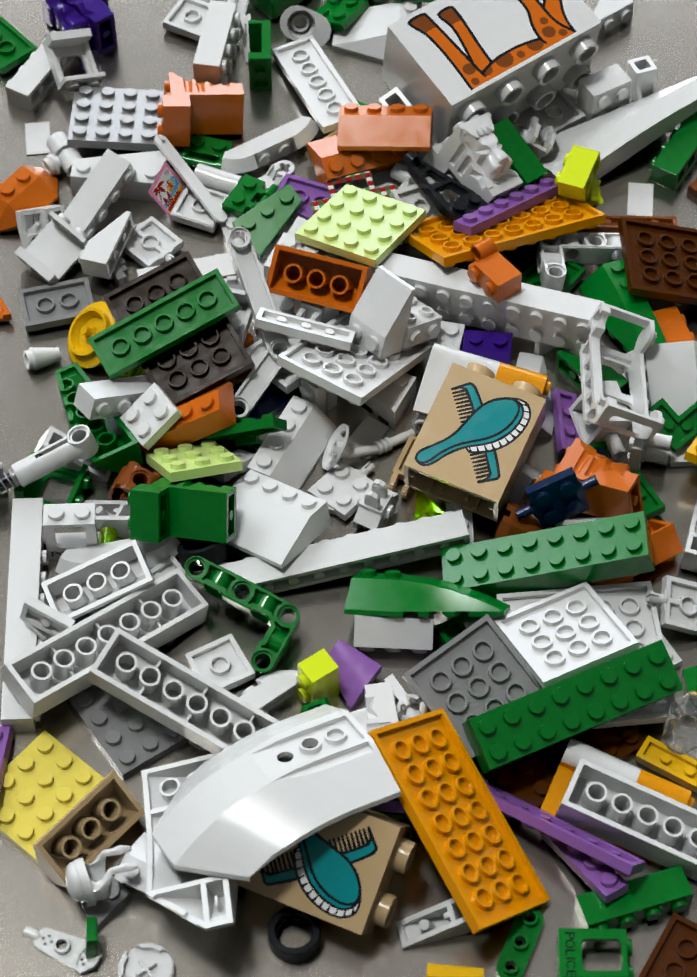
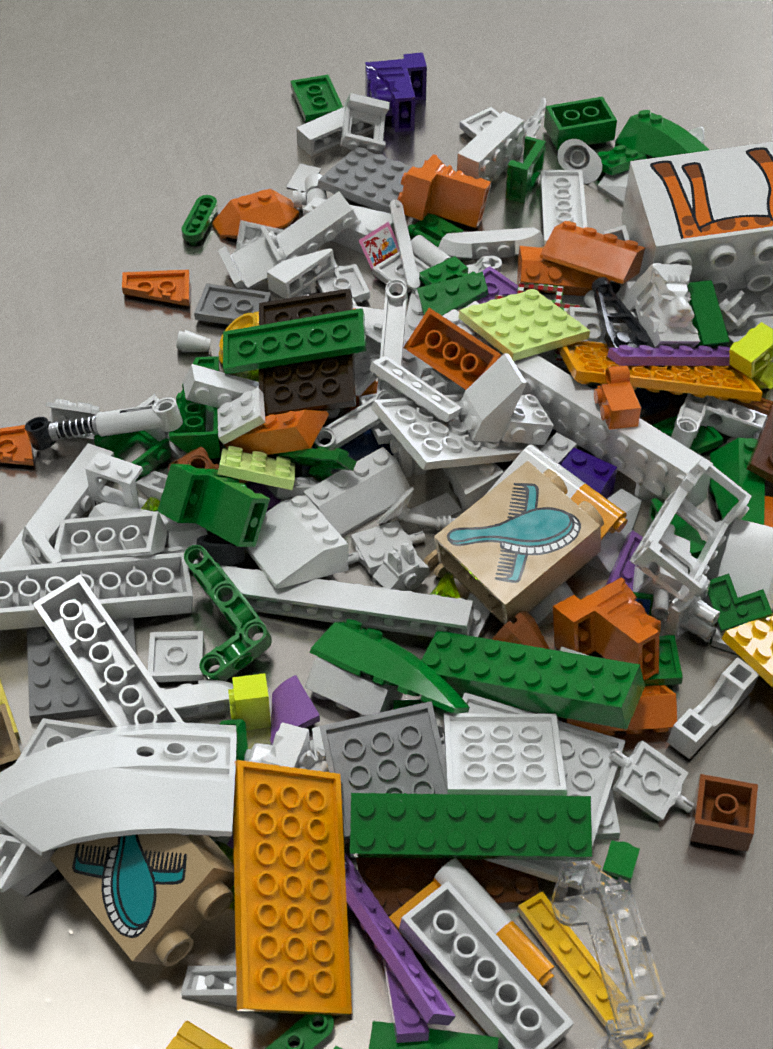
camera: 25 degrees right, 5 degrees down
black tyre [267,906,321,964] -> none
dark blue plate [515,467,599,529] -> none

